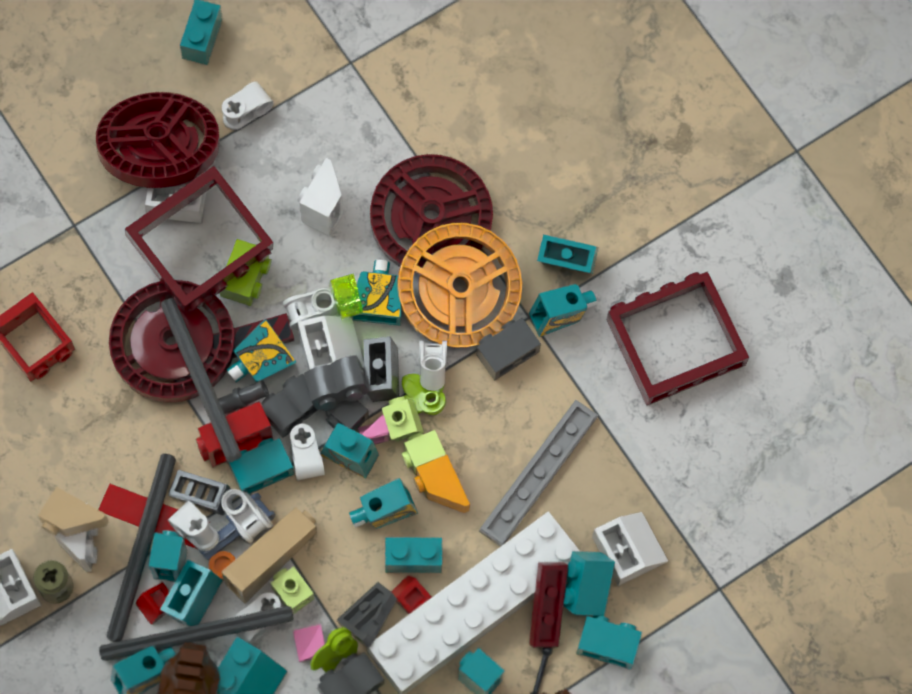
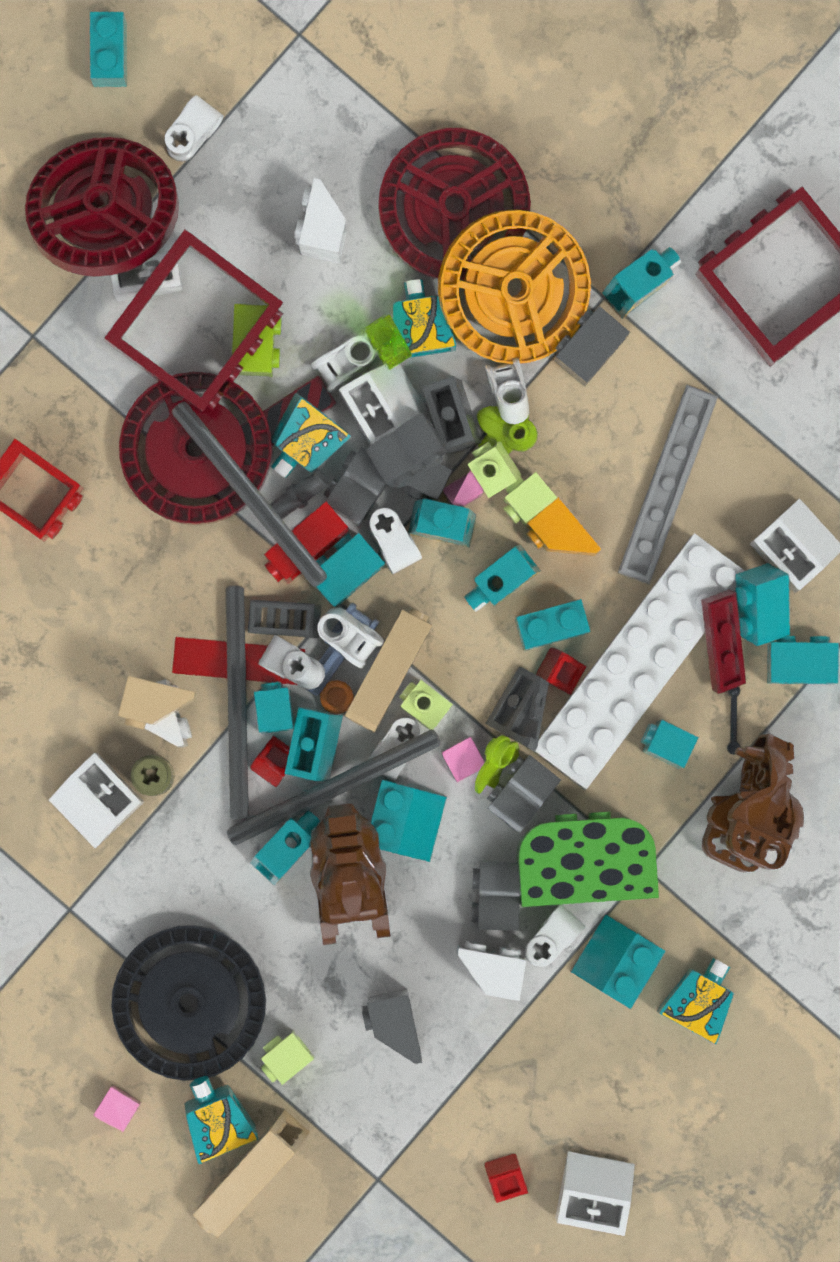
camera: 20 degrees left, 15 degrees up
teal brick [537,234,599,274] -> none

